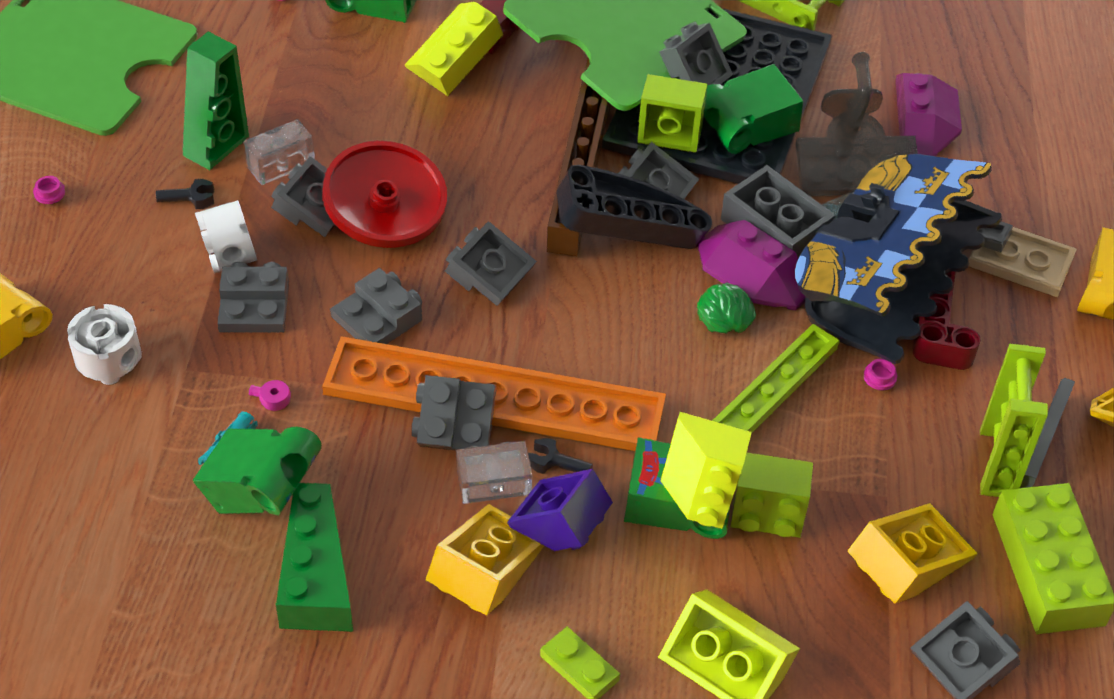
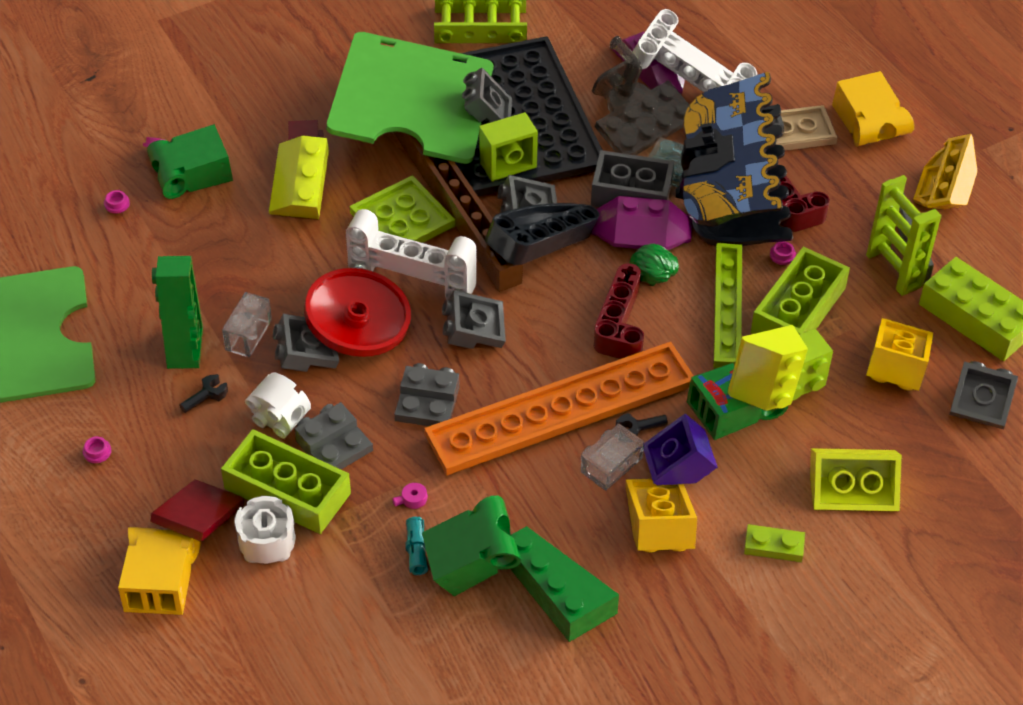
camera: 35 degrees left, 0 degrees up
dark grey plate [412,375,496,454] -> none
green piece [704,64,803,154] -> none
none -> dark red tile [150,479,245,542]
none -> lime brick [221,429,351,535]
none -> white beam [346,209,476,300]
none -> lime plate [350,175,455,243]
none -> dark red beam [593,263,644,359]
none -> white beam [630,9,757,92]
none -> lime brick [751,246,850,335]

